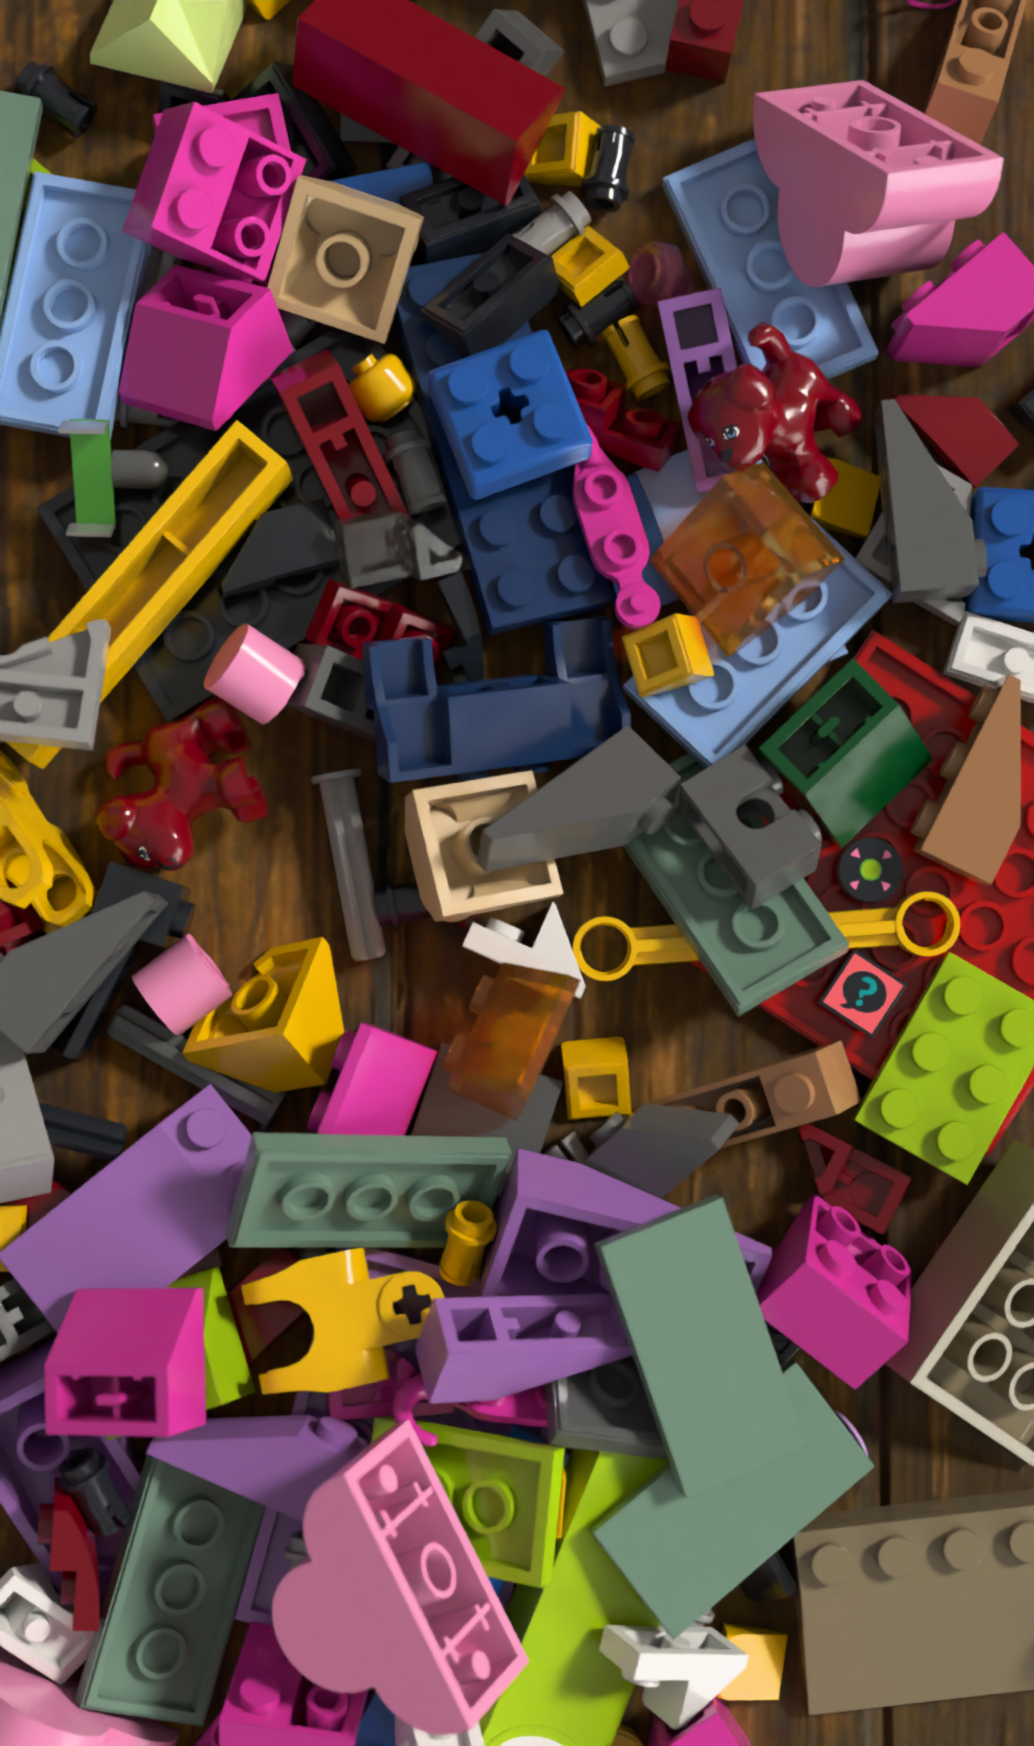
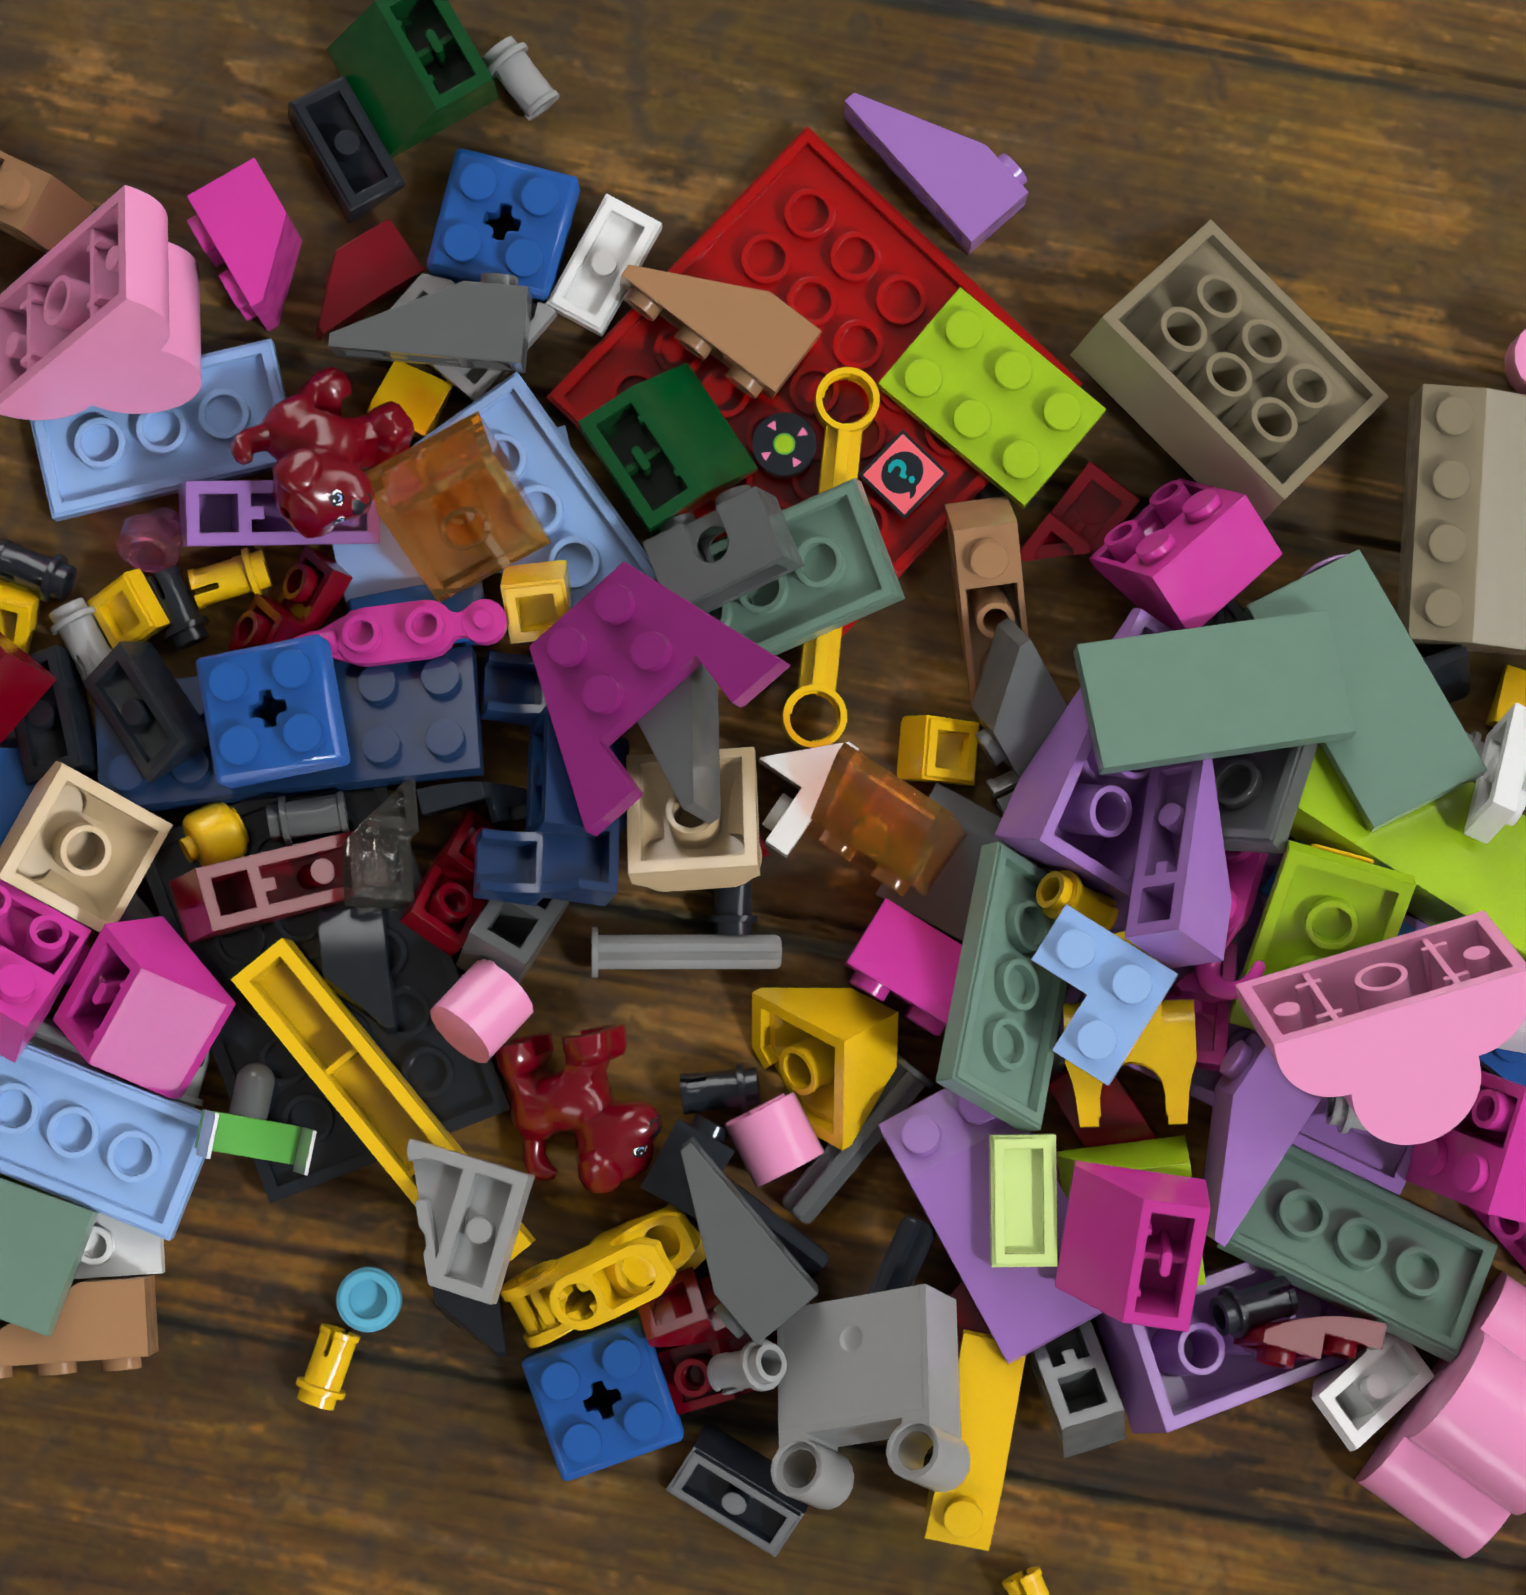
camera: 80 degrees left, 0 degrees up
none -> magenta wing [529,561,791,837]
none -> black pin [680,1062,761,1115]
none -> yellowish green tile [989,1133,1058,1267]
none -> light blue plate [1031,904,1178,1086]

